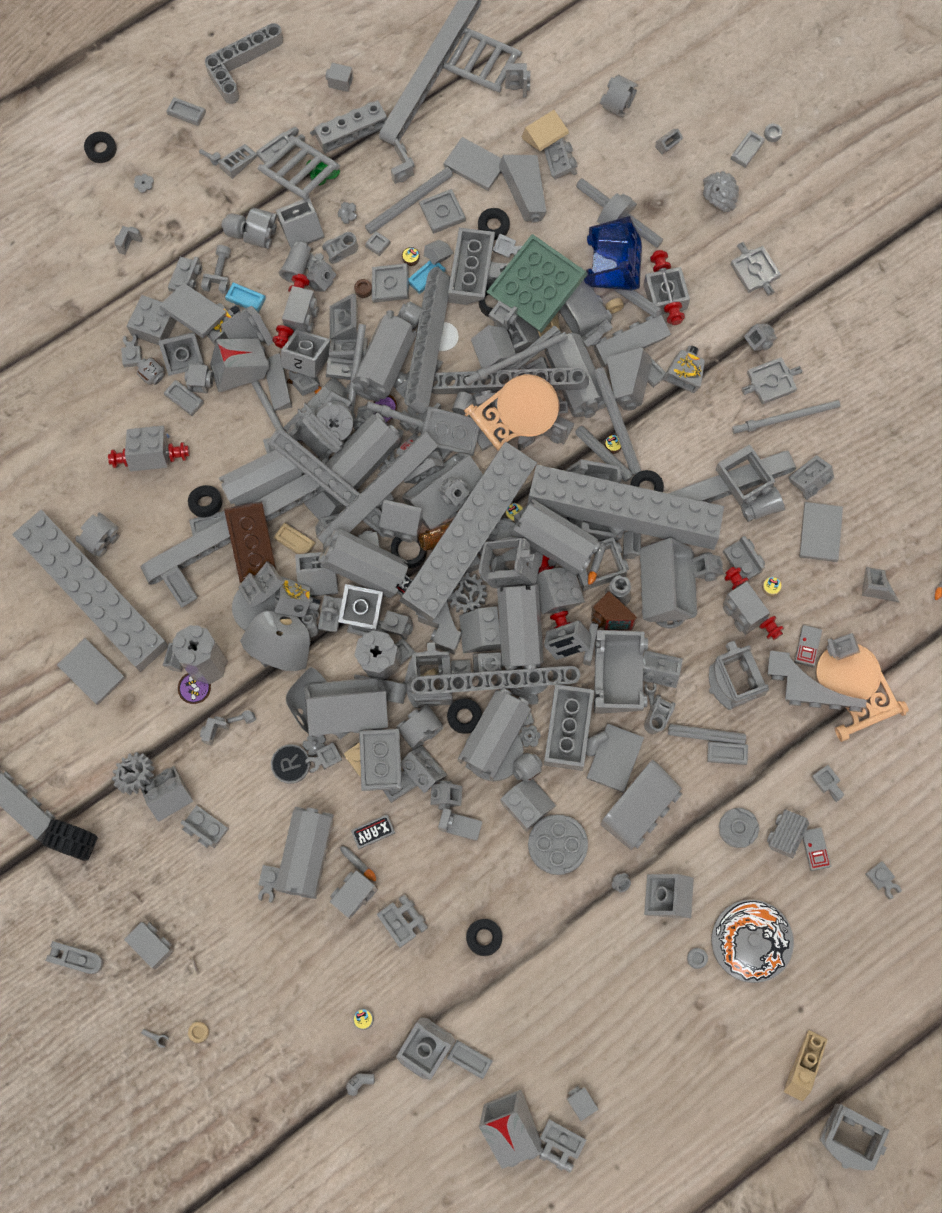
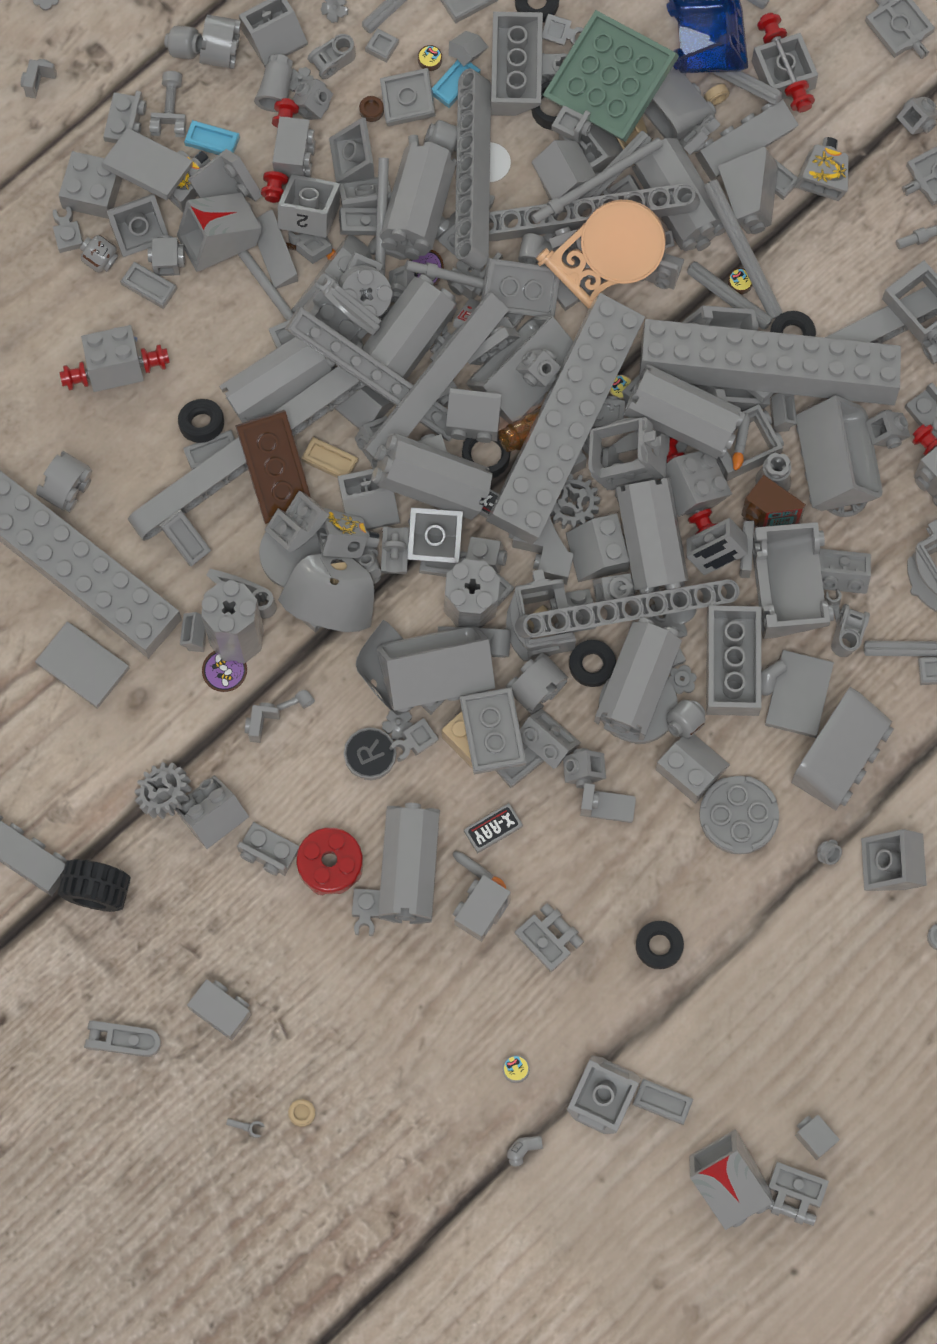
camera: 10 degrees left, 0 degrees up
light grey slope [518,436,535,451] -> none
none -> light grey piece [207,569,277,619]
none -> red plate [296,828,363,896]

